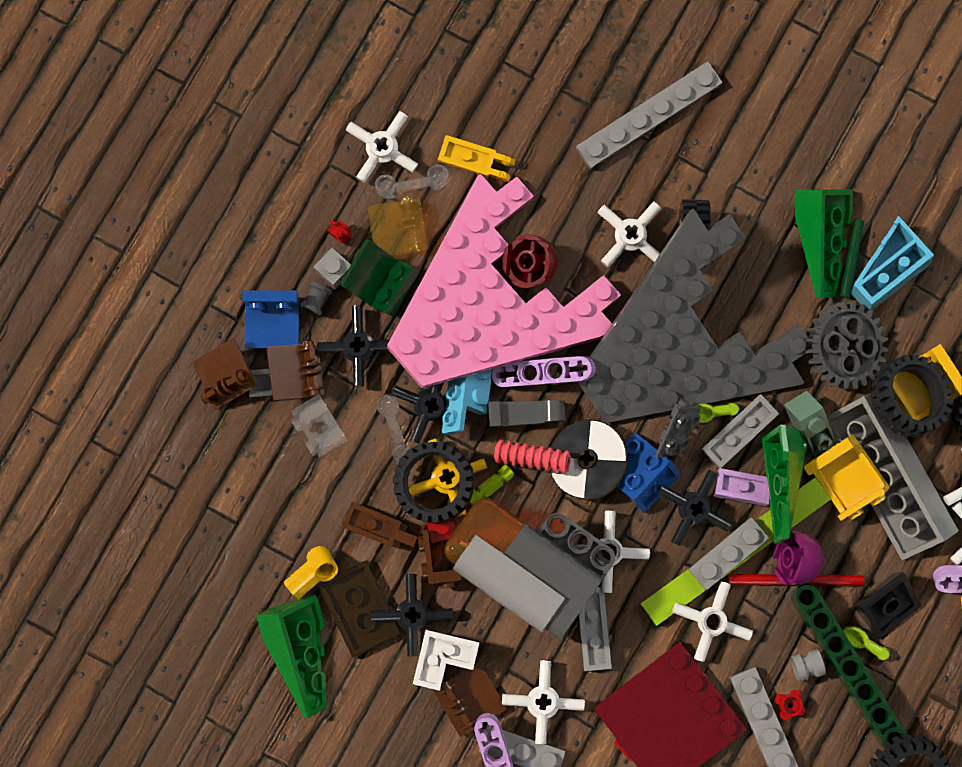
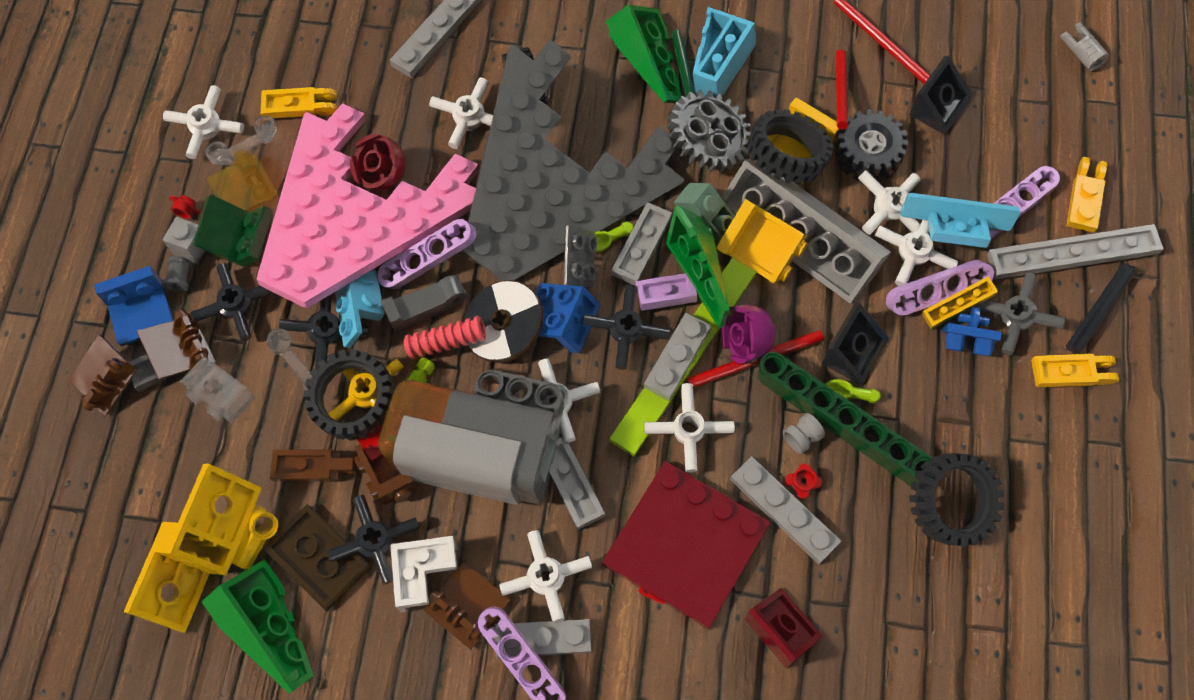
camera: 15 degrees left, 15 degrees down
none -> yellow bracket [124,464,262,633]

